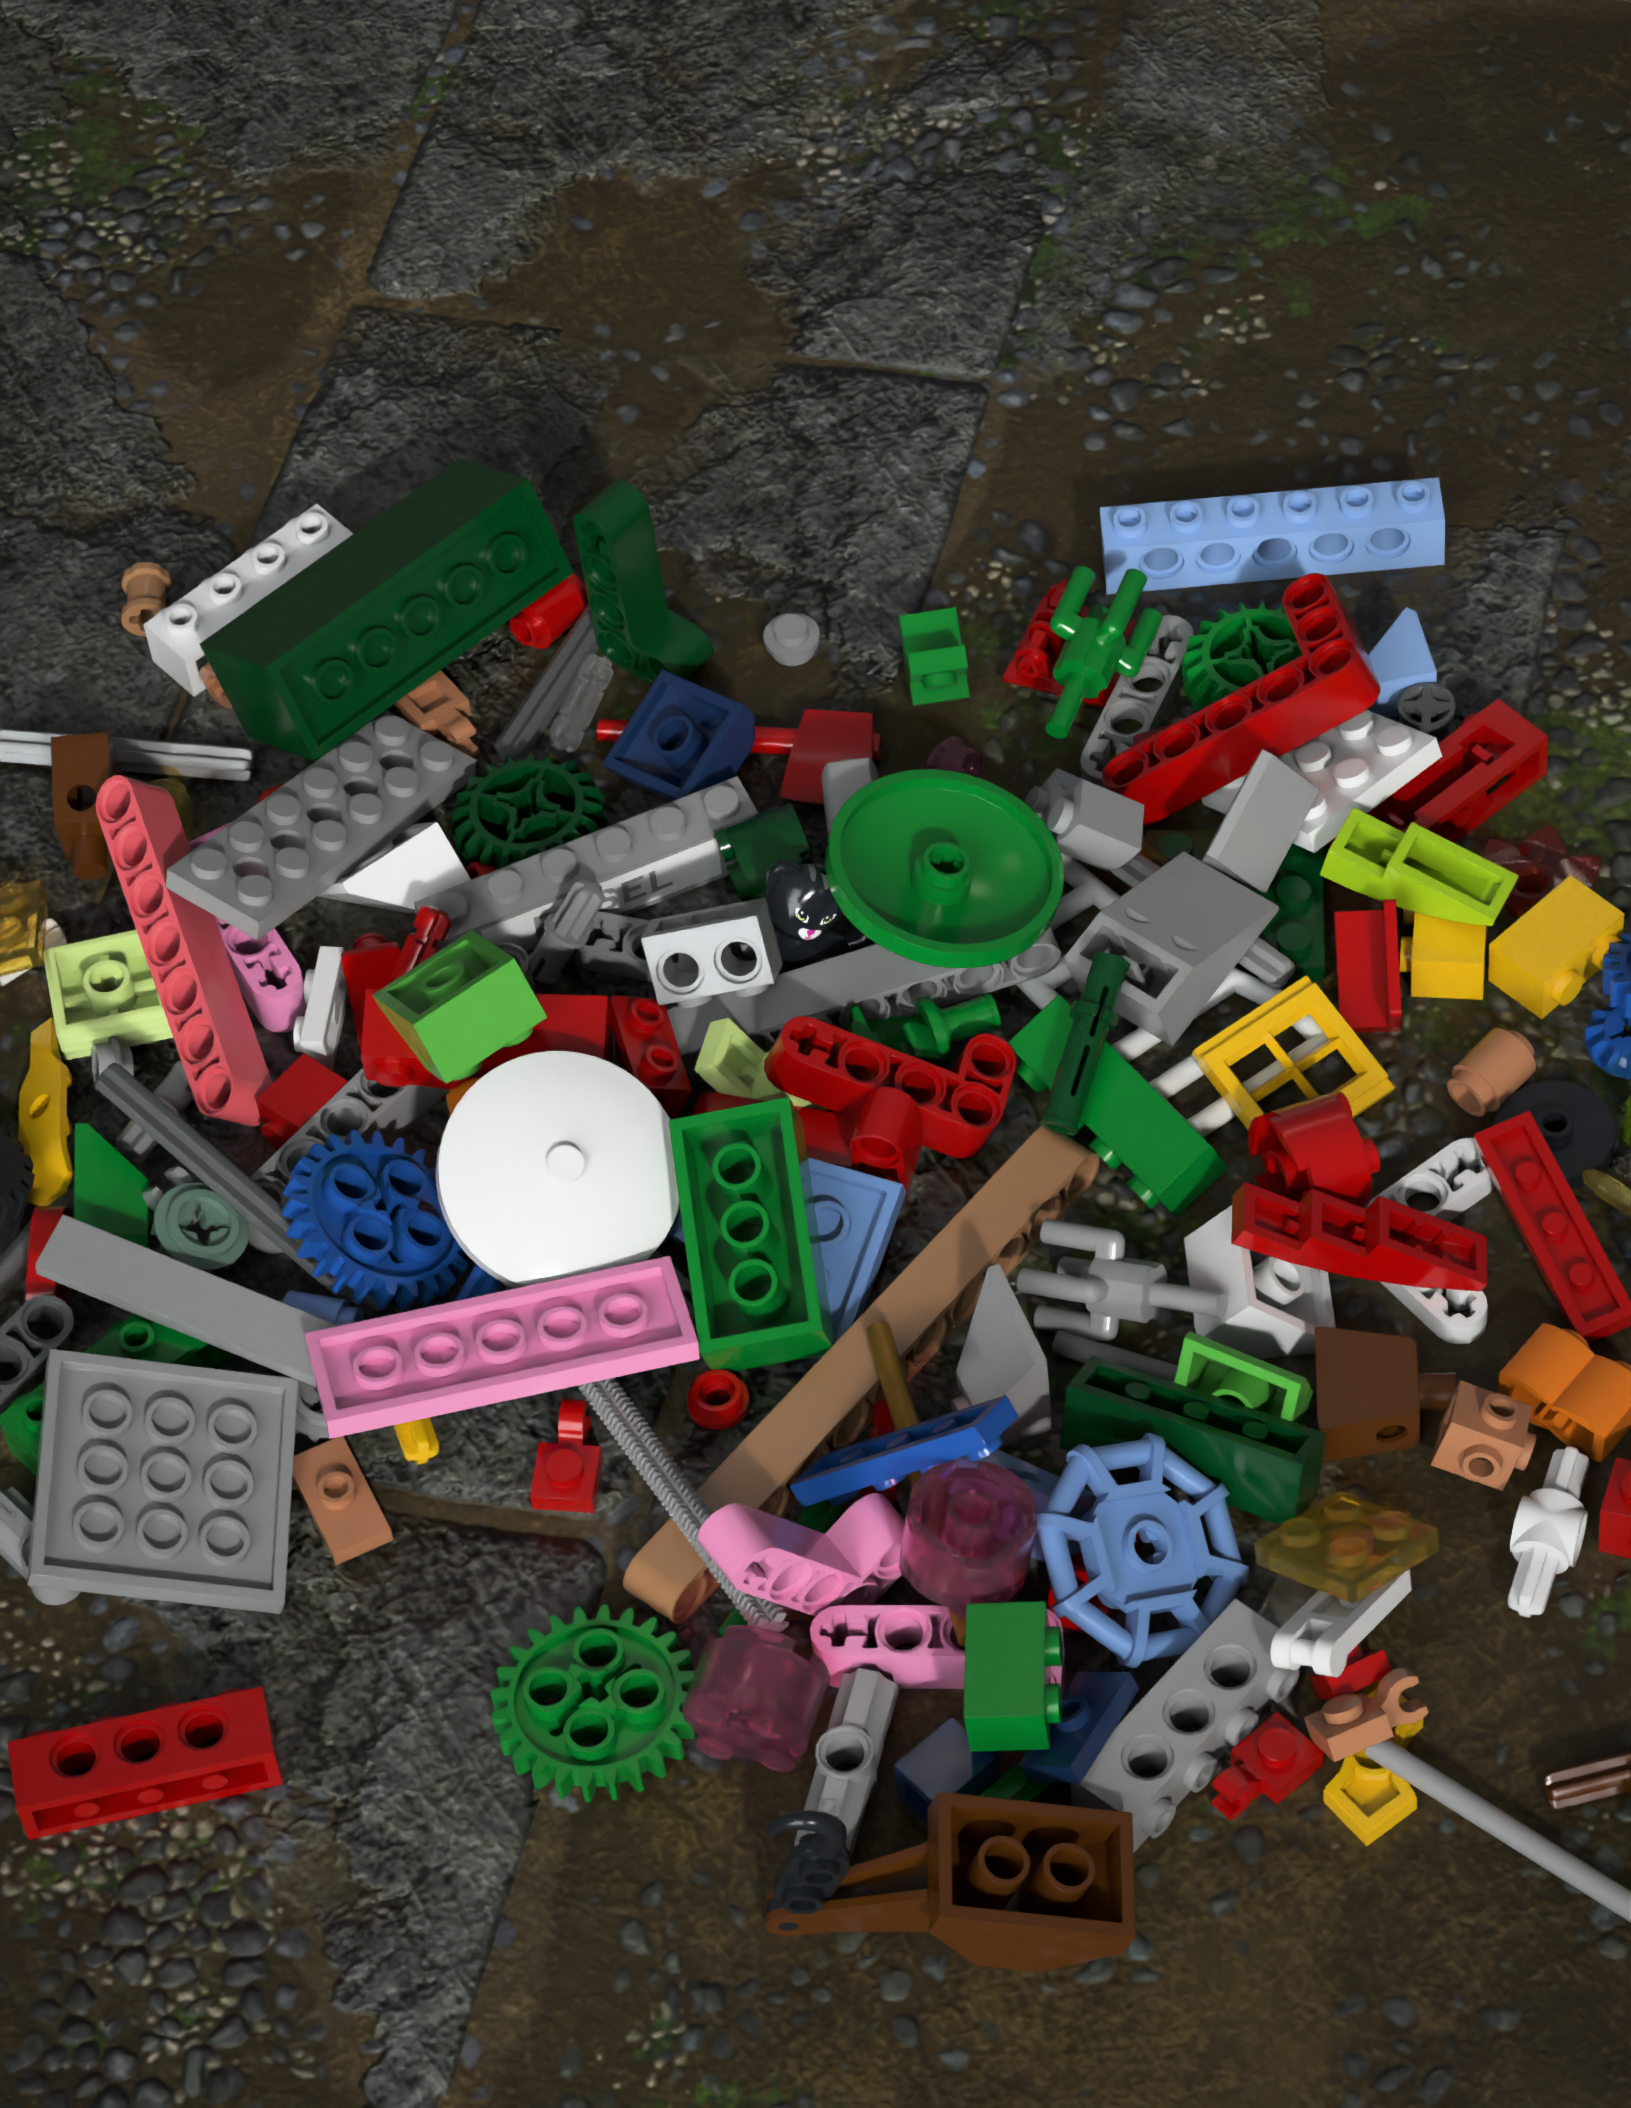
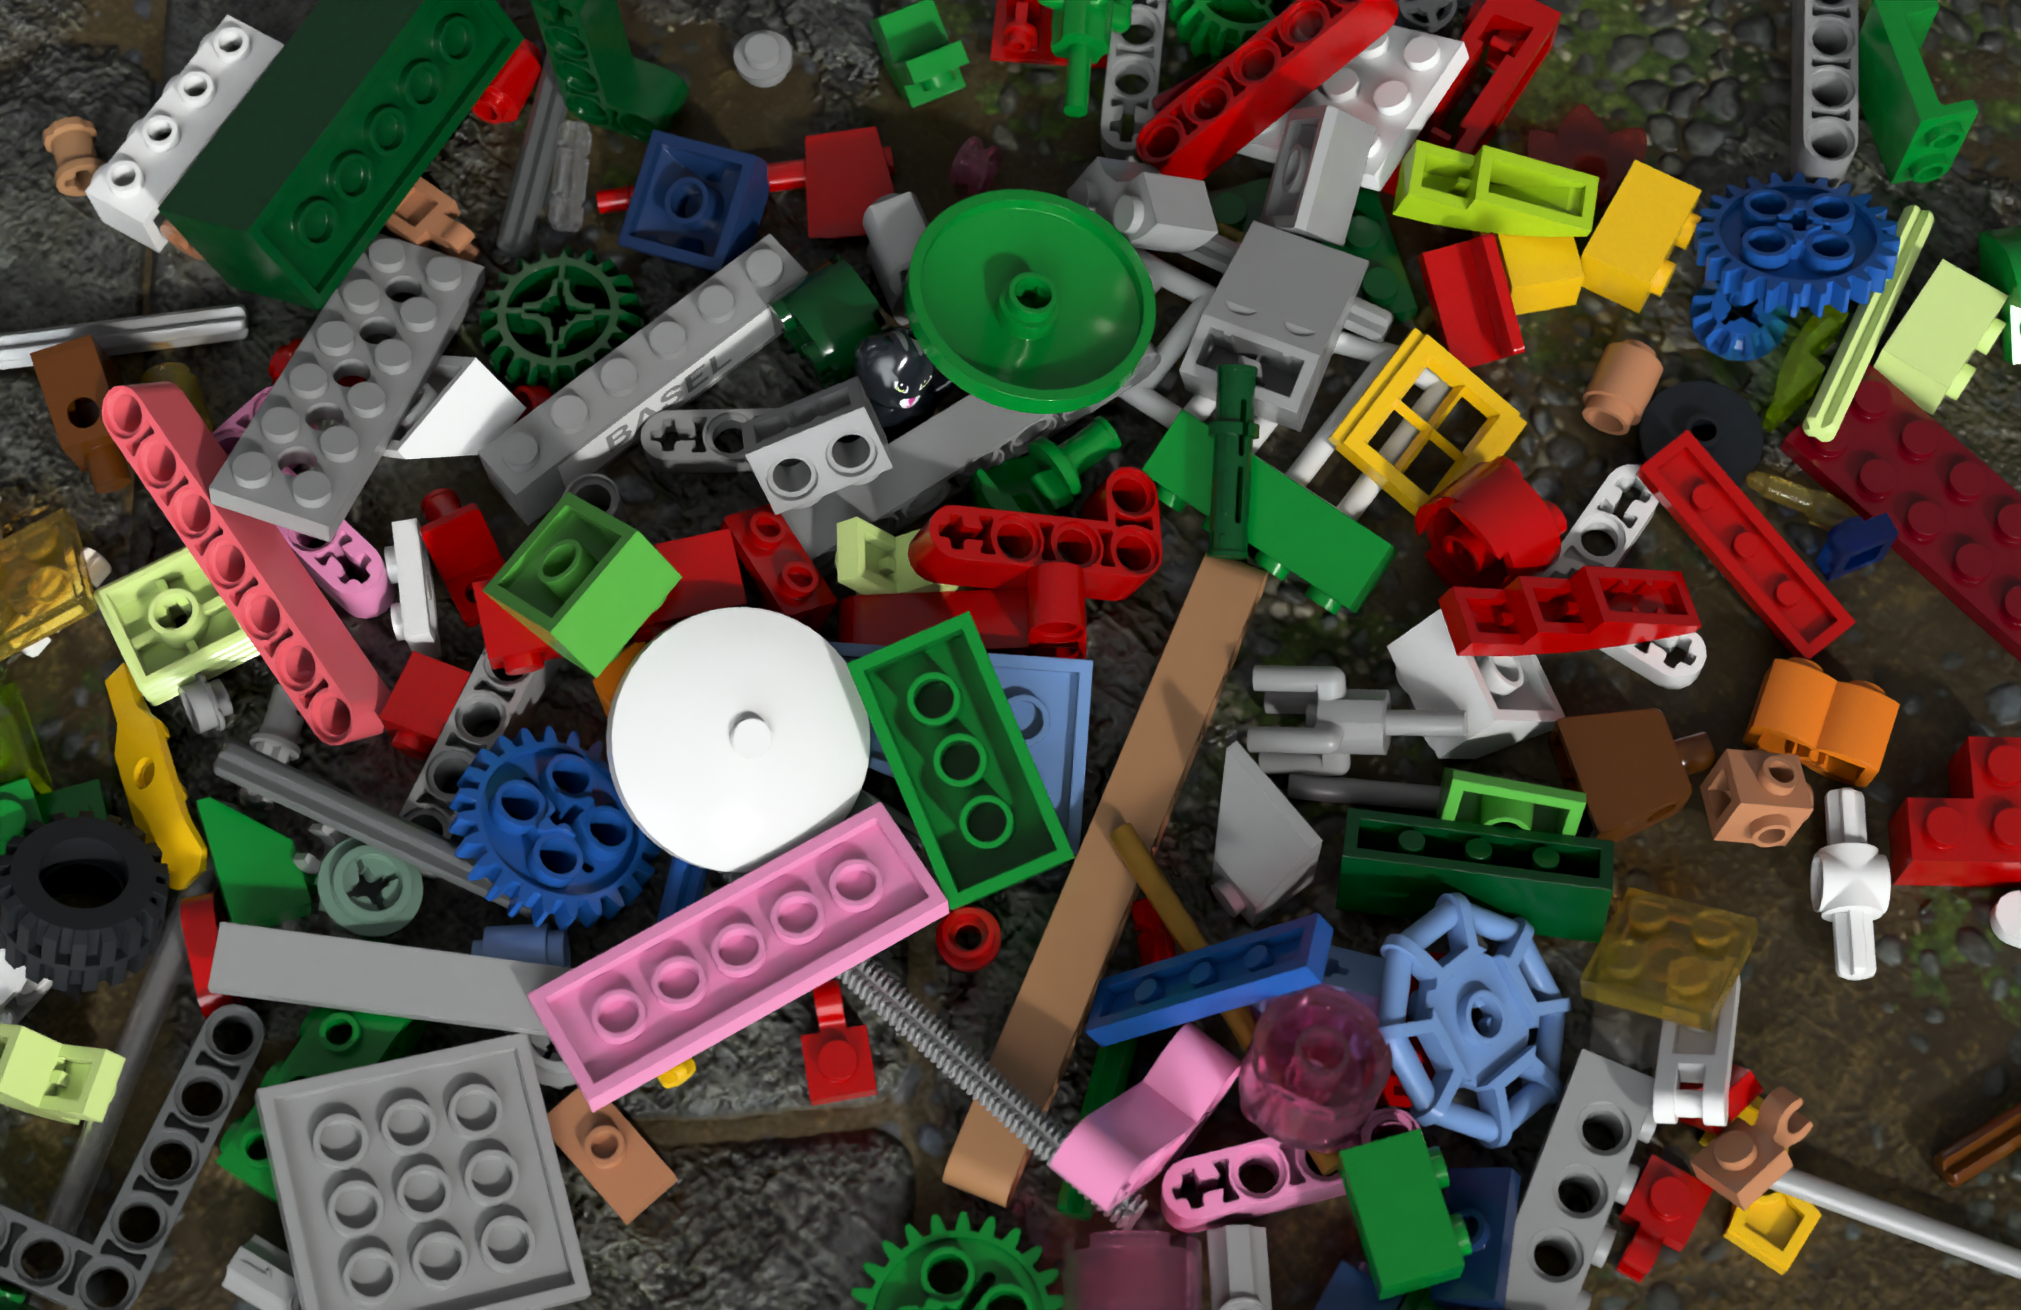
camera: 20 degrees left, 15 degrees up
red axle [386,905,452,986] -> none
light grey axle [528,878,605,984] -> none

